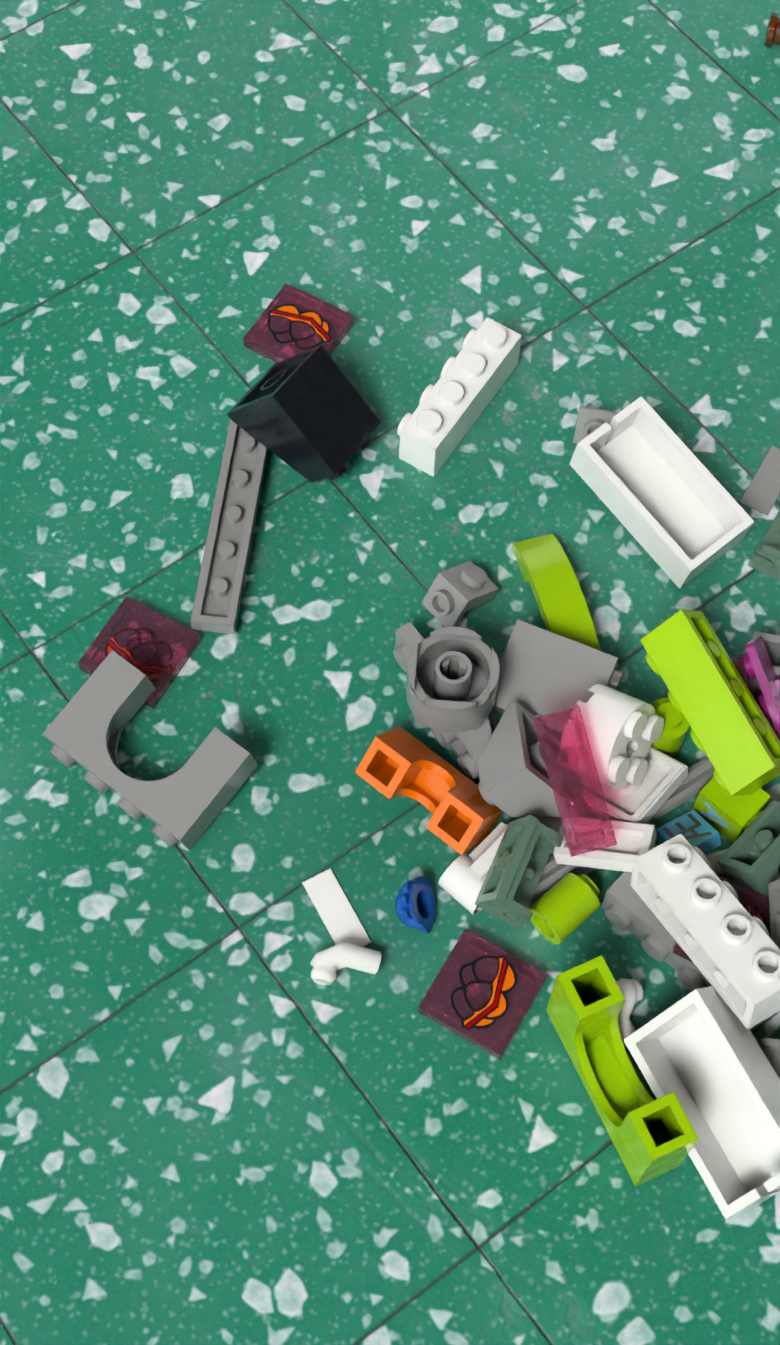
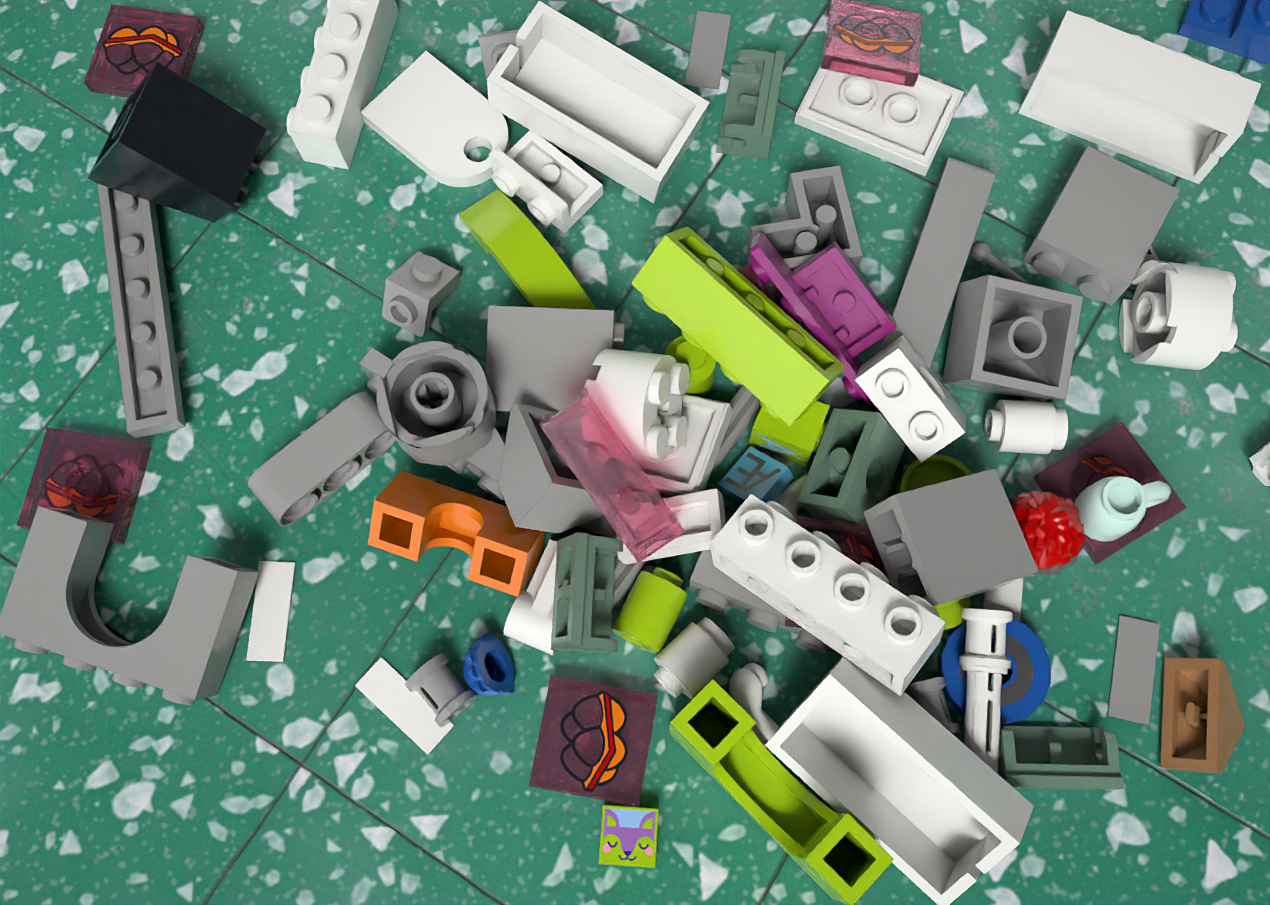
camera: 15 degrees left, 10 degrees up
white arm [310,942,381,985] -> none
none -> white sticker [246,561,295,662]
none -> light grey beam [248,392,396,527]
none -> white tile [360,51,510,187]
none -> light grey bush [405,653,478,728]
none -> white bracket [489,130,603,234]
none -> tile [598,805,659,868]
none -> white brick [654,617,735,699]

